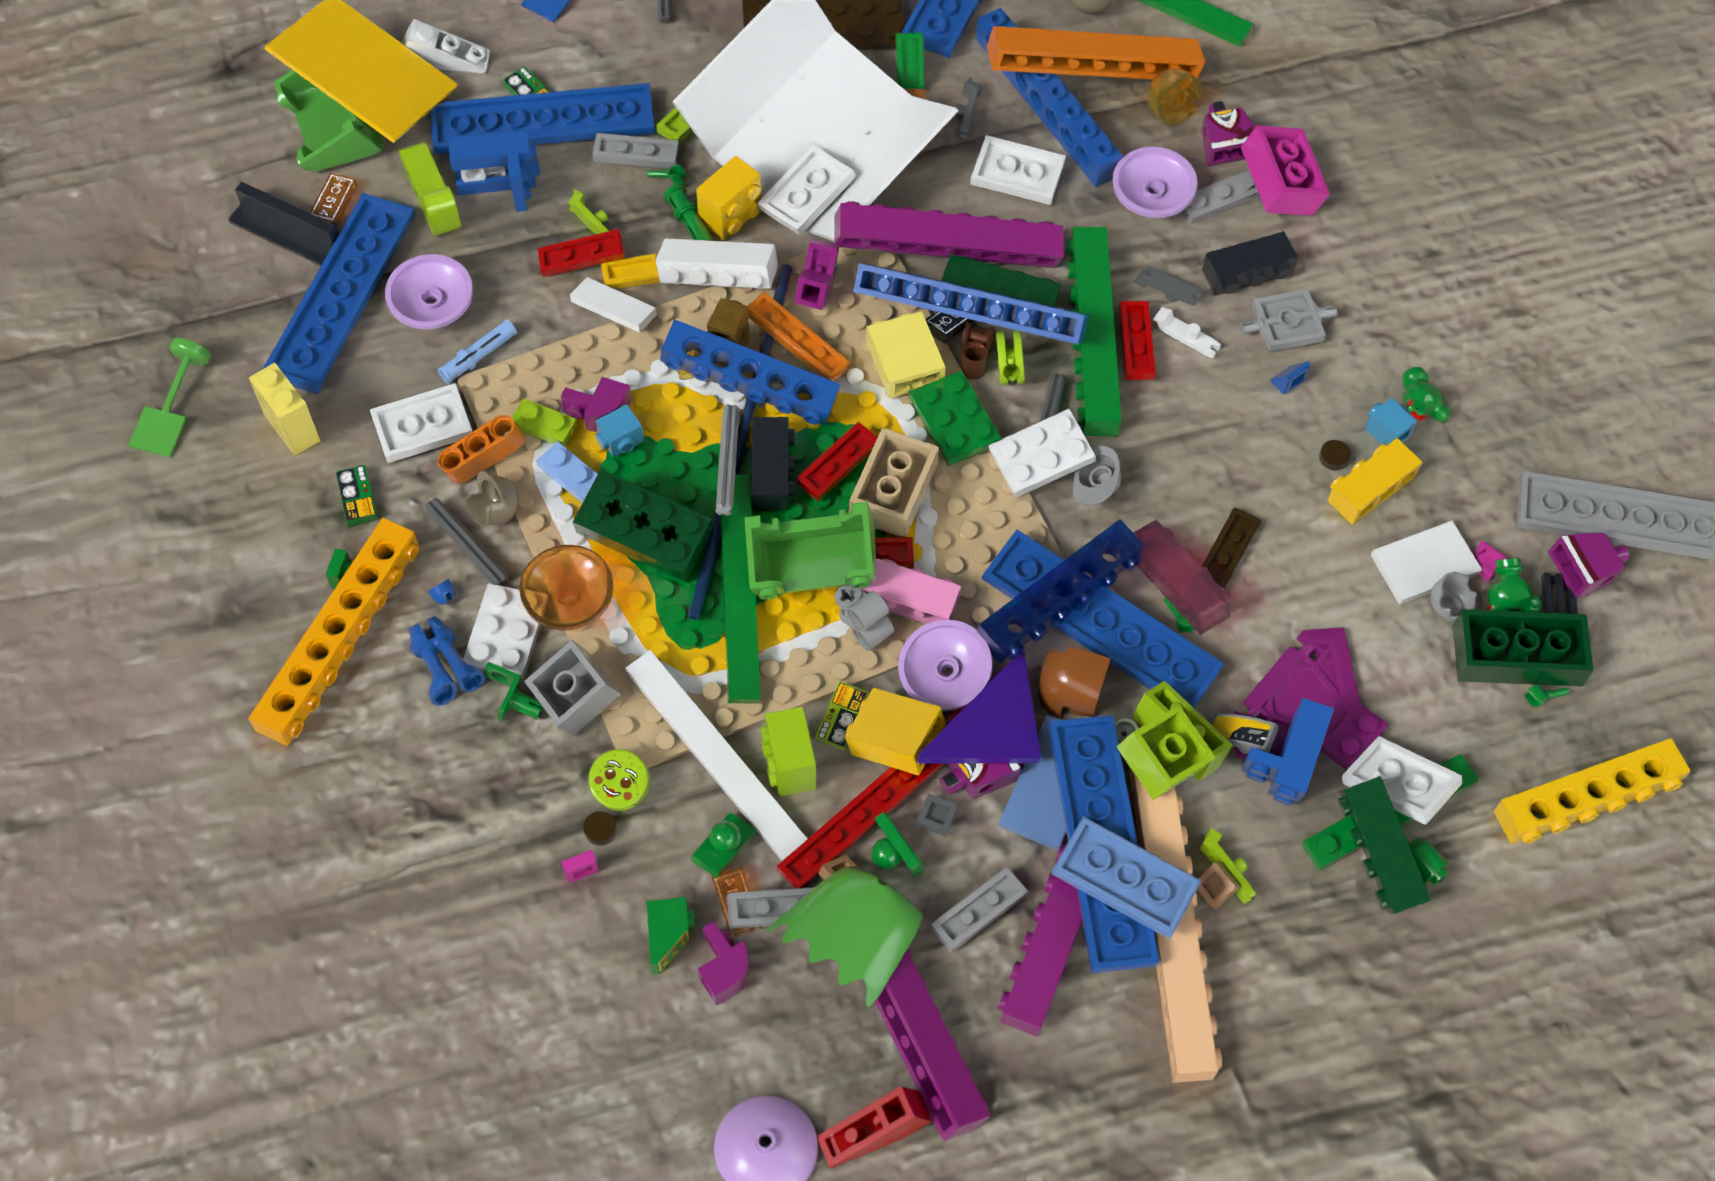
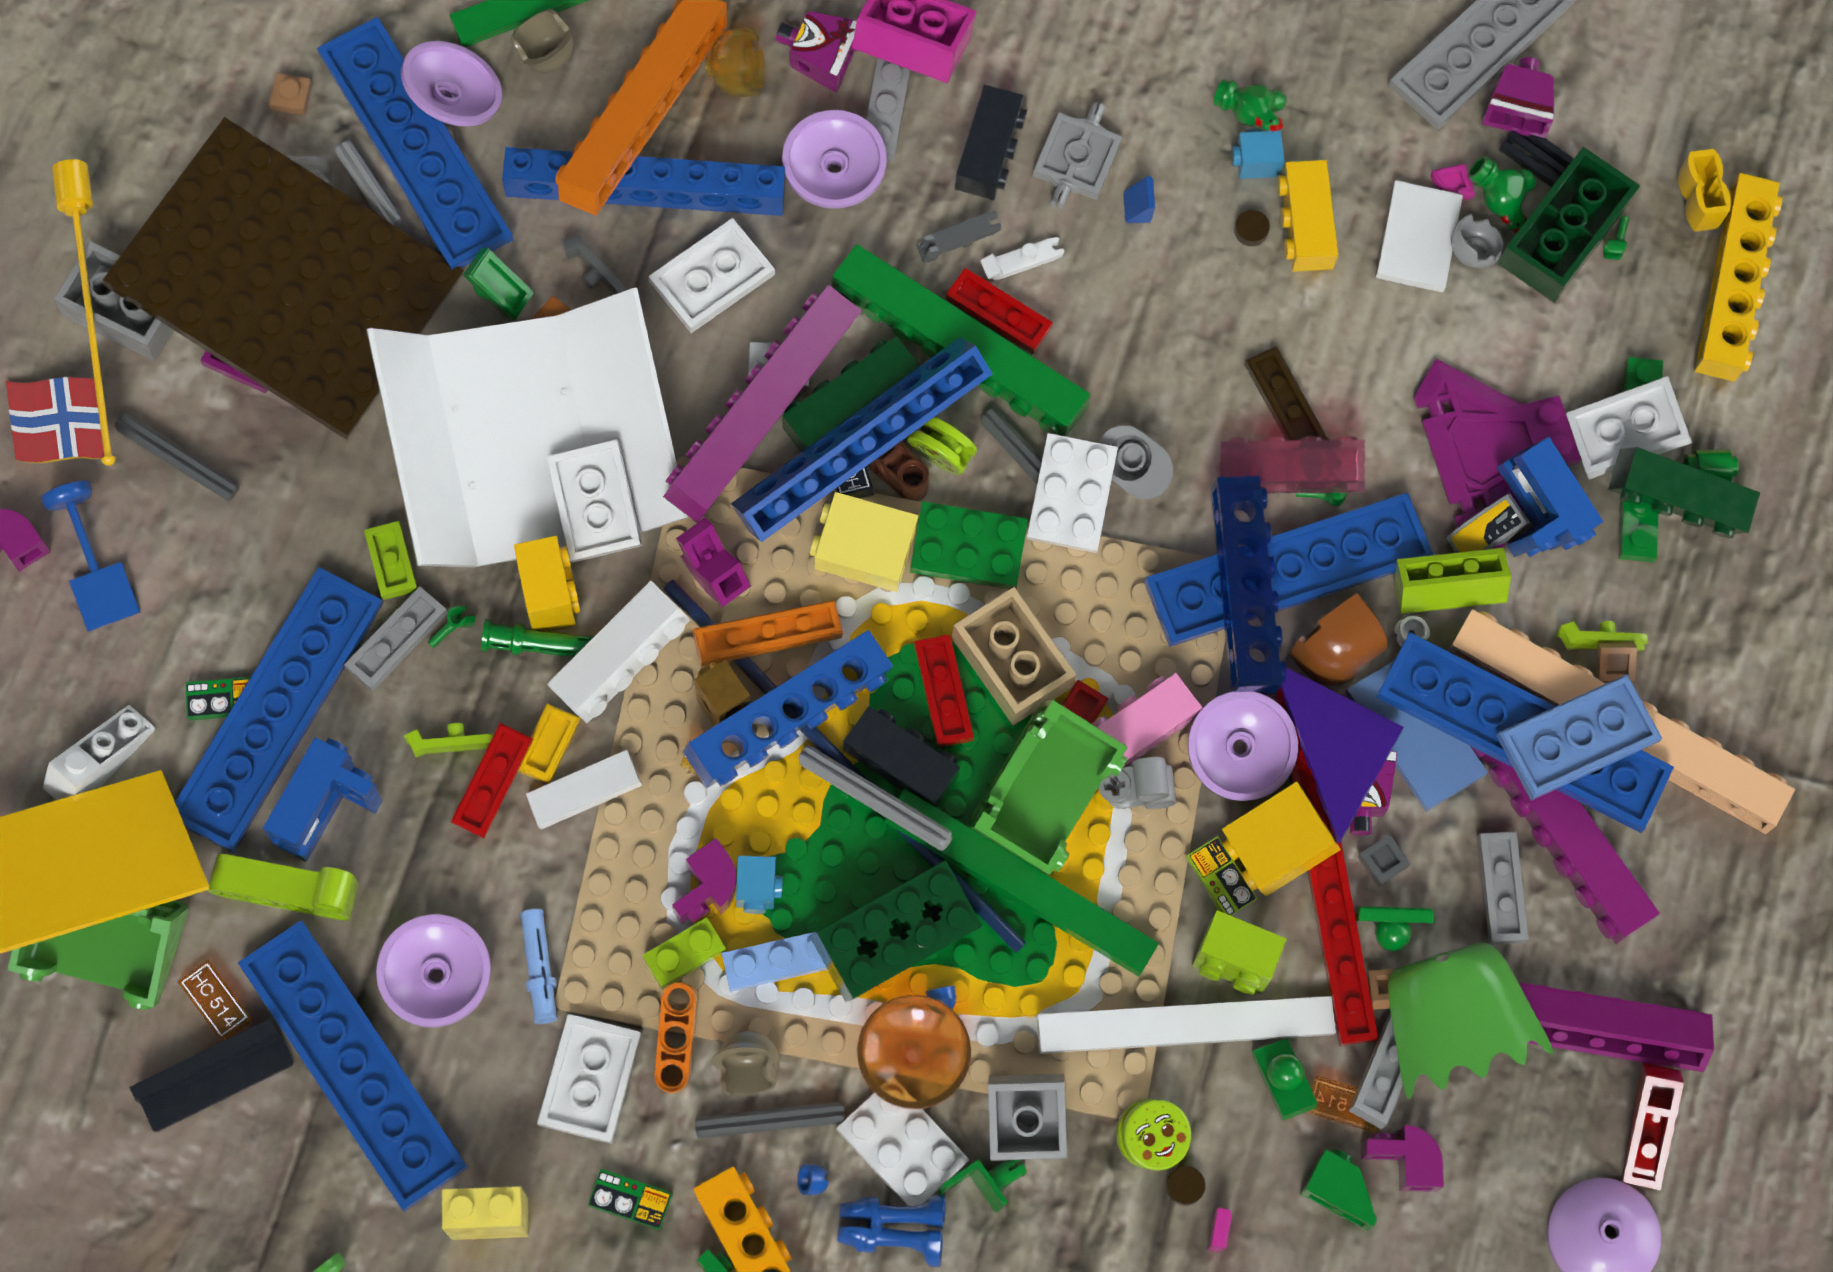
camera: 60 degrees left, 10 degrees up
lime brick [1116,705,1216,800] -> none
none -> blue hinge [925,985,957,1013]
none -> yellow brick [1678,149,1731,232]

